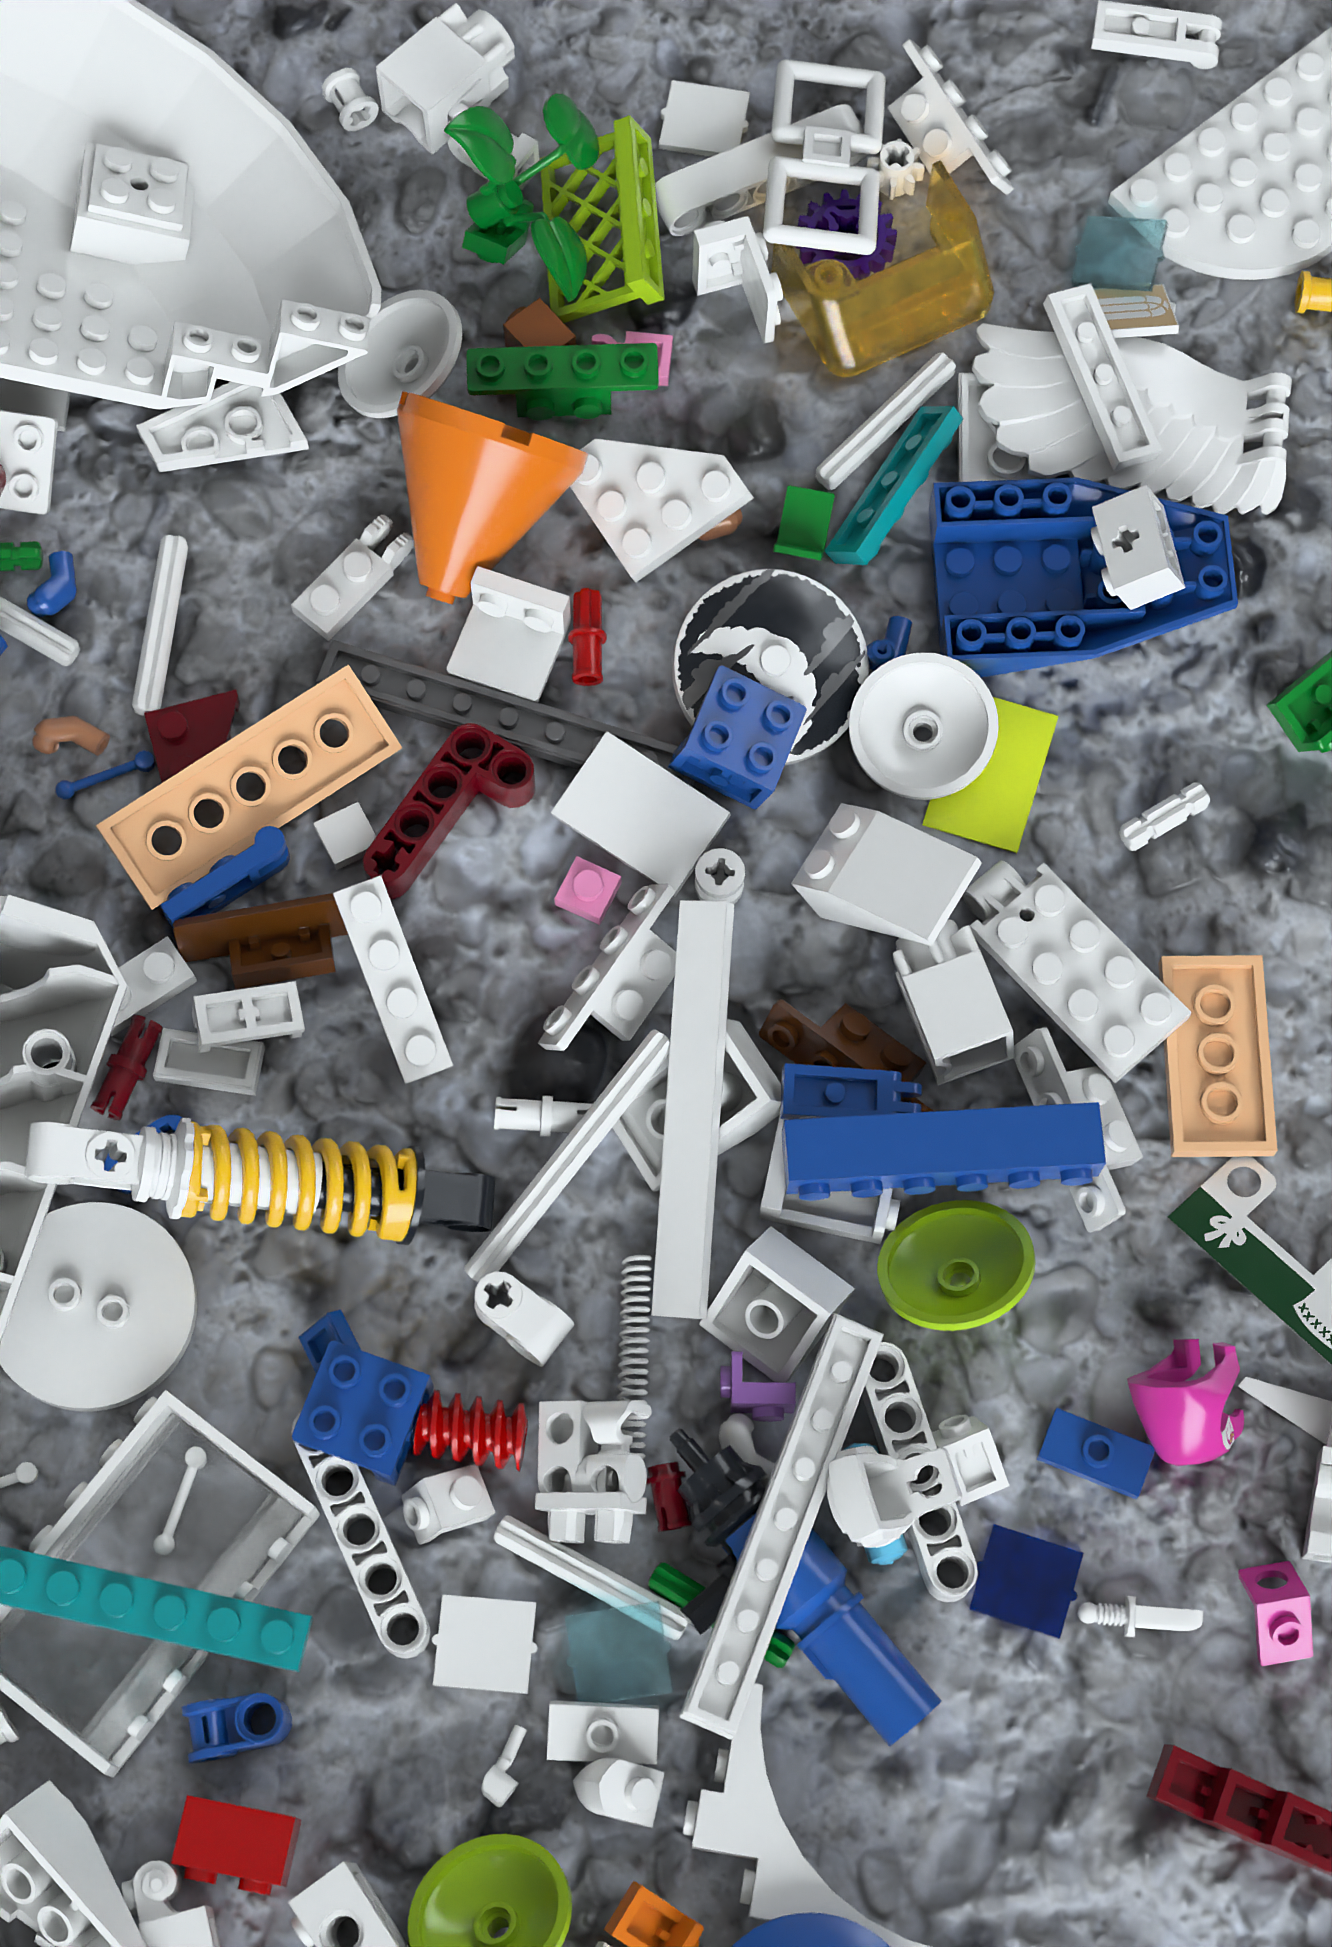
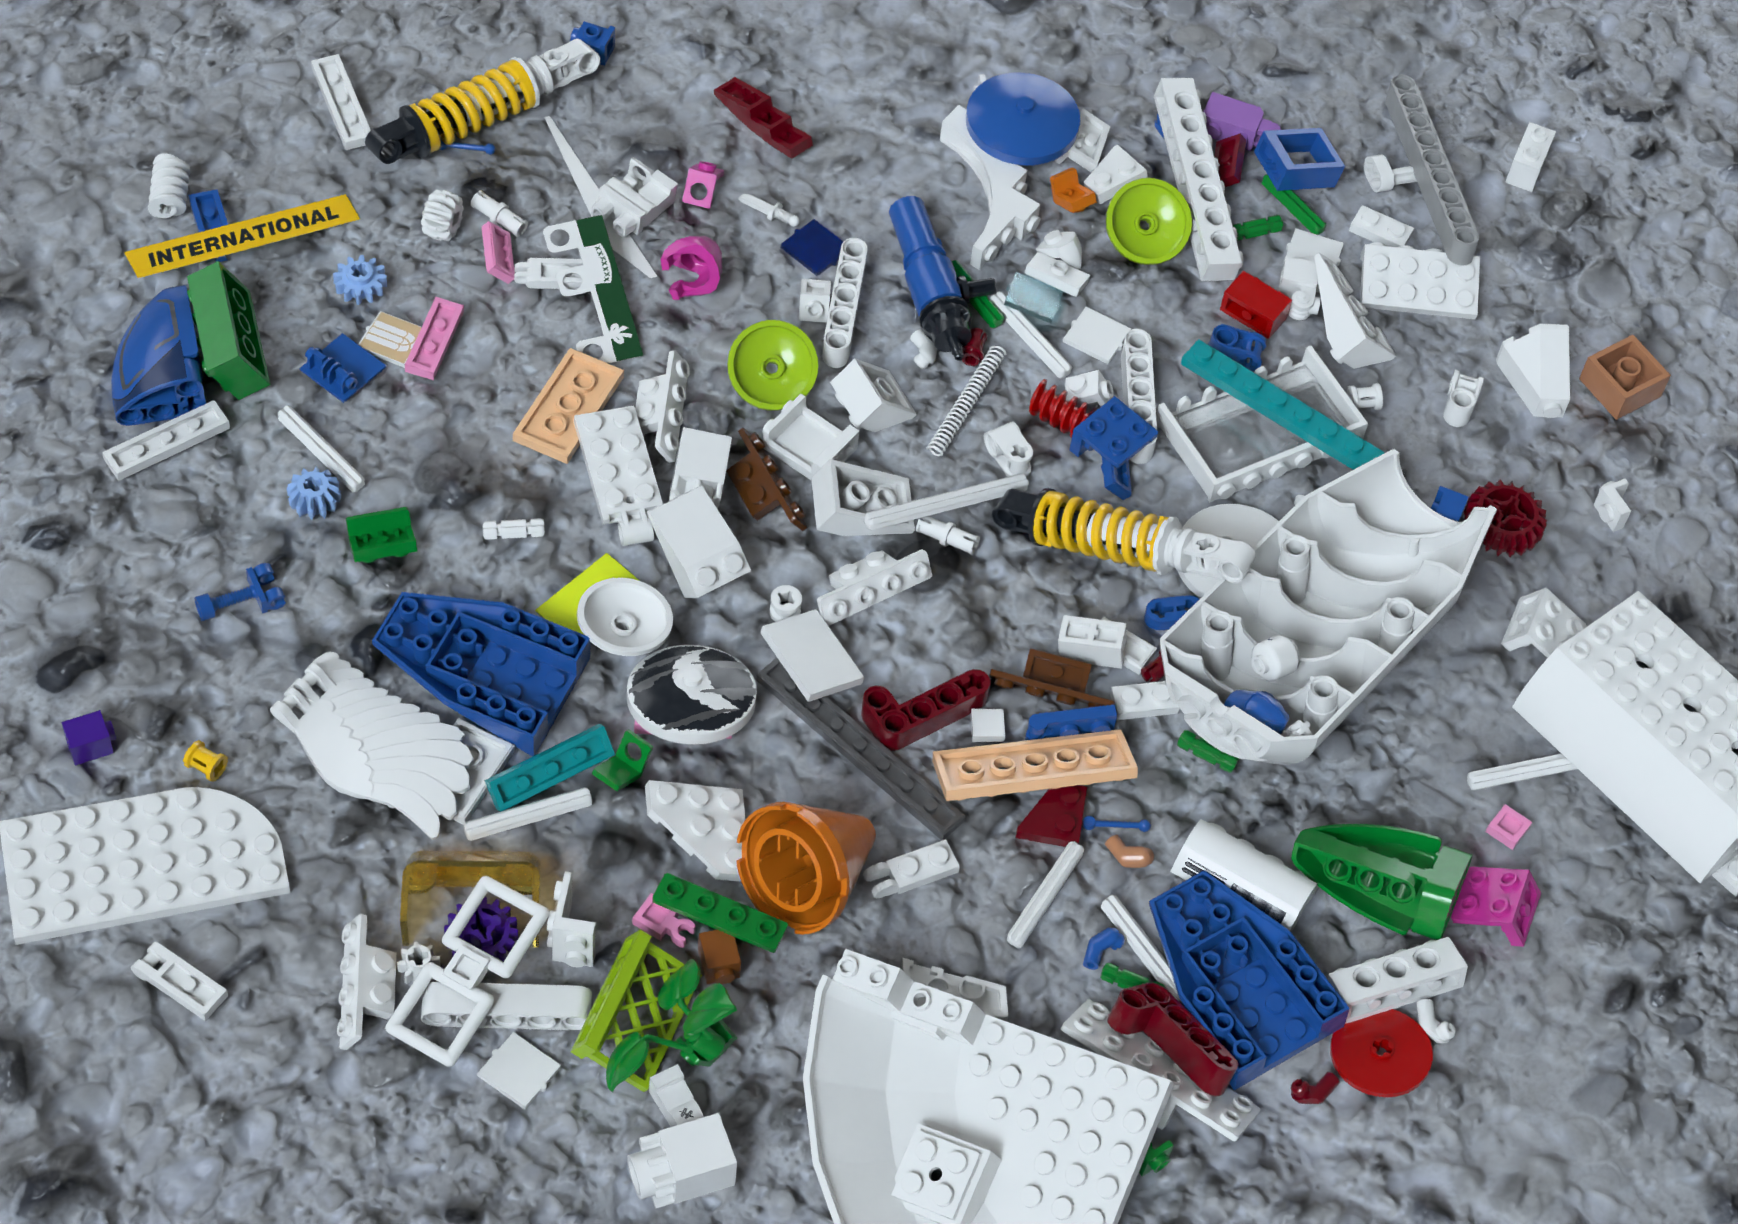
camera: 160 degrees left, 15 degrees down
white hinge [153,1446,207,1555] -> none
white bush [322,68,379,131] -> none
white plate [333,875,453,1085] -> none
white dish [338,290,462,418] -> none
white bracket [447,566,571,703] -> none
white hand [481,1725,527,1807] -> none
white hips [535,1400,652,1544] -> none
bright pink plate [554,856,622,925] -> none
red axle [568,588,607,686] -> none
white tile [651,900,734,1319] -> none
blue bracket [668,665,807,810] -> none
white tile [679,1313,884,1739] -> none
medium lavender bracket [720,1351,796,1422] -> none
blue hinge [780,1063,922,1119] -> none
blue brick [781,1102,1106,1201] -> none
white piece [827,1443,962,1565] -> none
blue arm [866,616,912,671] -> none
blue plate [1036,1408,1155,1499] -> none
white plate [1043,283,1162,471] -> none
clear light blue piece [1071,216,1168,291] -> none
white brick [1091,484,1185,610] -> none
piece [1094,284,1179,338] -> none

